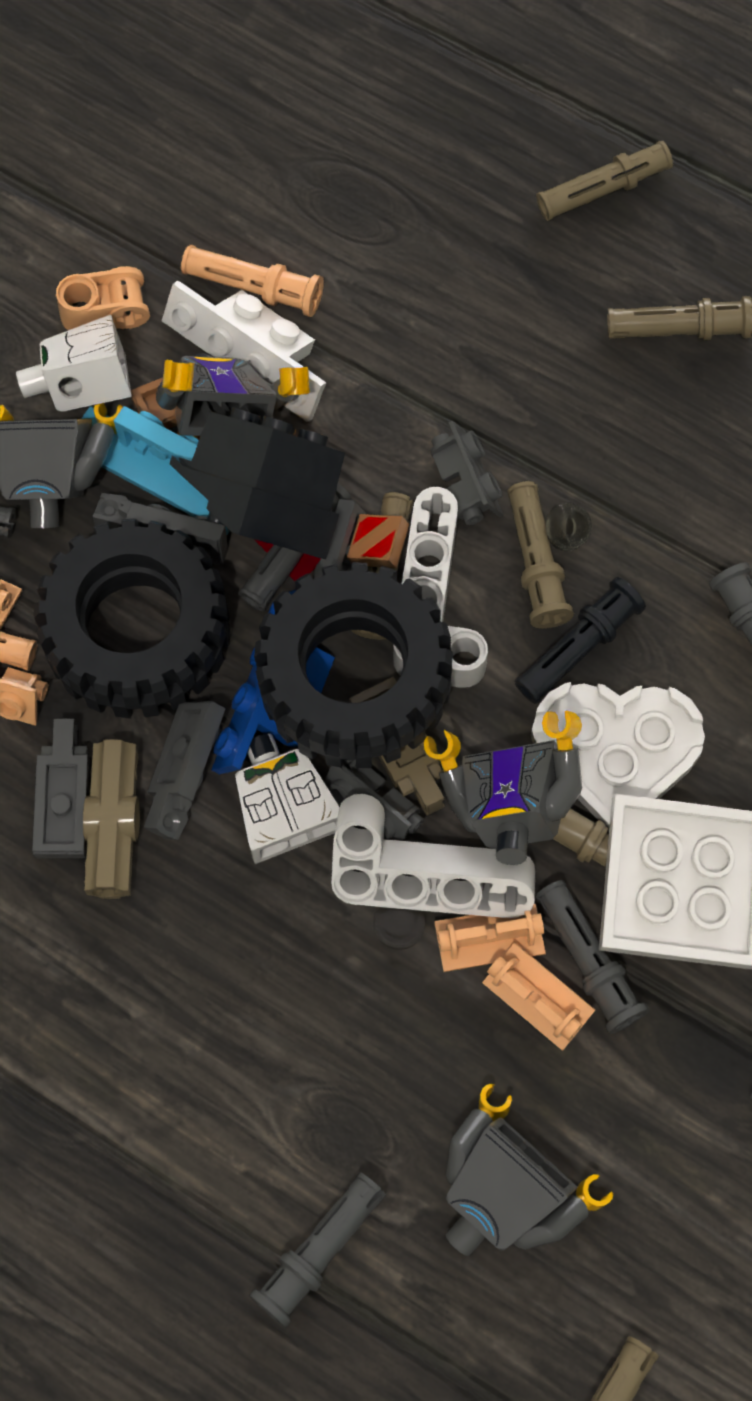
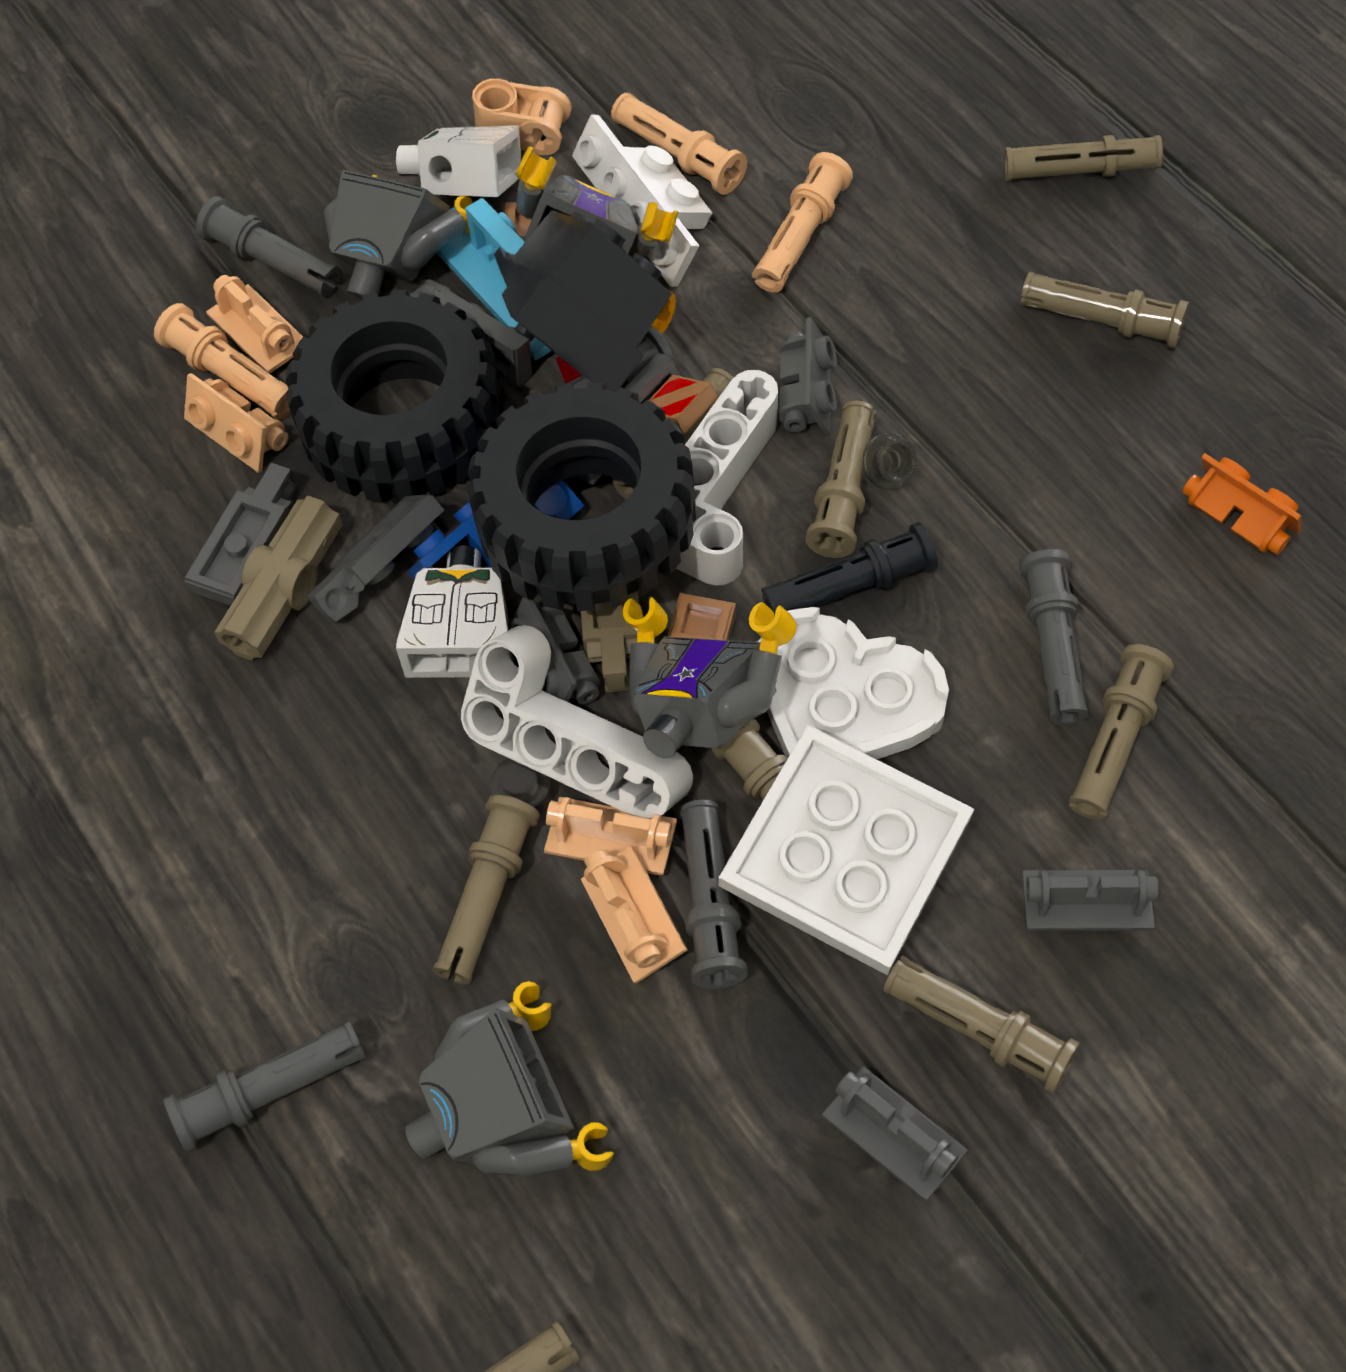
camera: 25 degrees right, 10 degrees down
none -> dark tan pin [432,795,540,985]
none -> medium nougat tile [667,593,736,640]
none -> light nougat pin [752,152,853,293]

